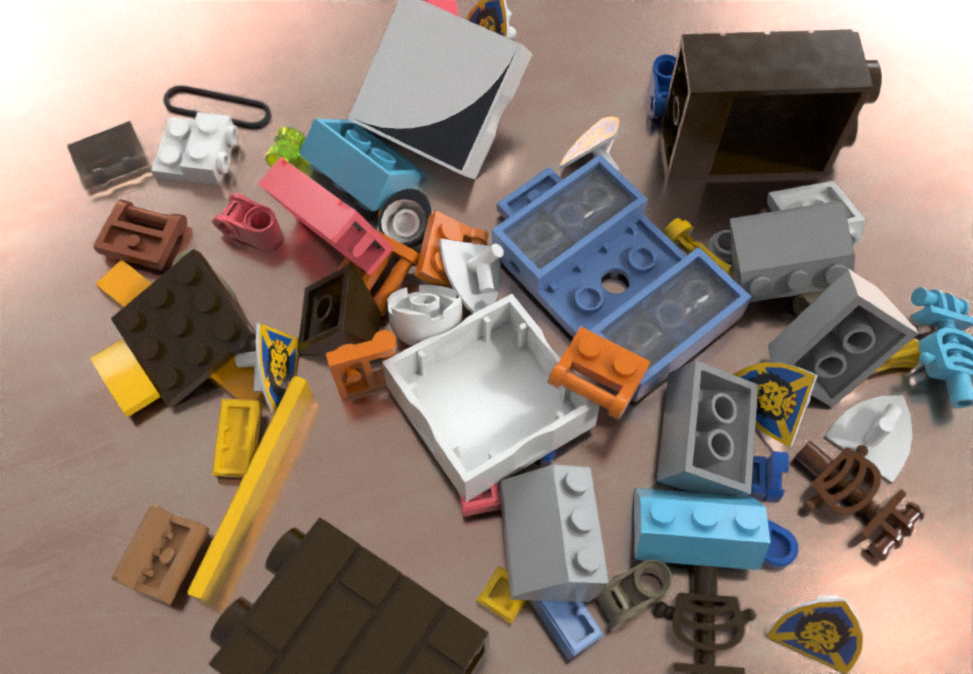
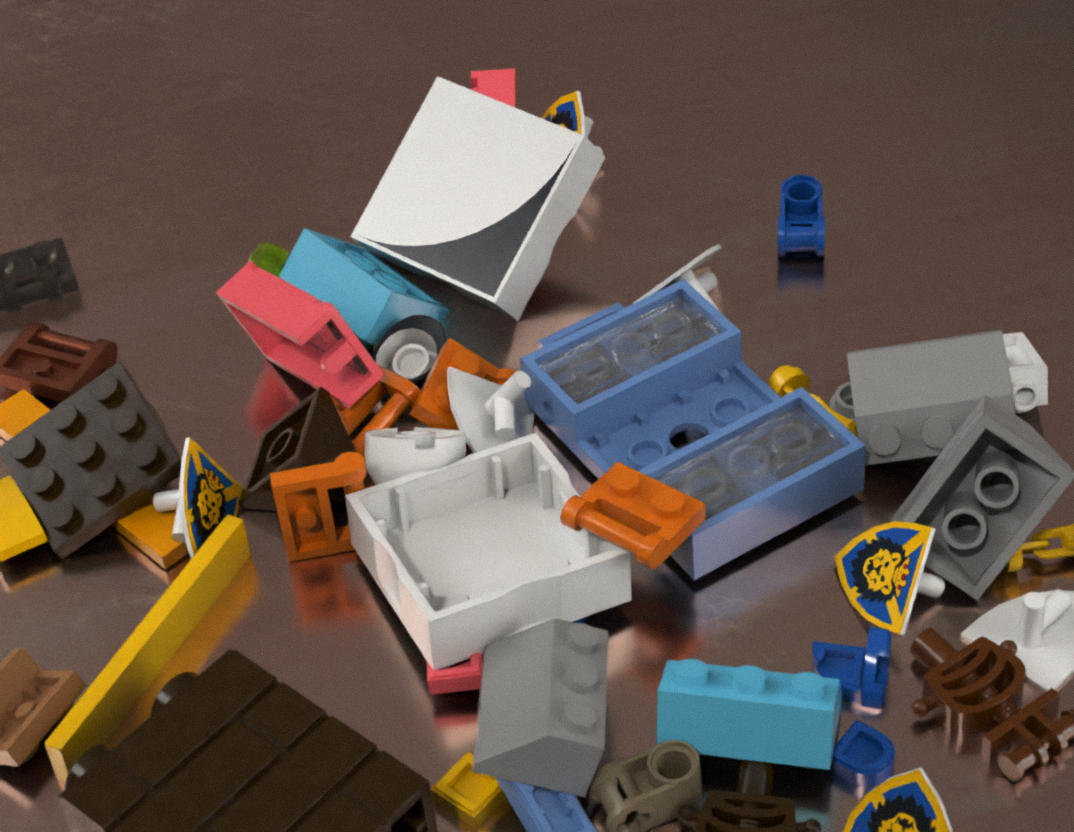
camera: 10 degrees right, 20 degrees down
white plate [151,112,238,186] -> none
black piece [163,85,271,127] -> none
coral piece [212,192,283,251] -> none
yellow plate [212,399,263,478] -> none
light grey slope [657,360,758,496] -> none
dark brown brick [660,29,882,181] -> none

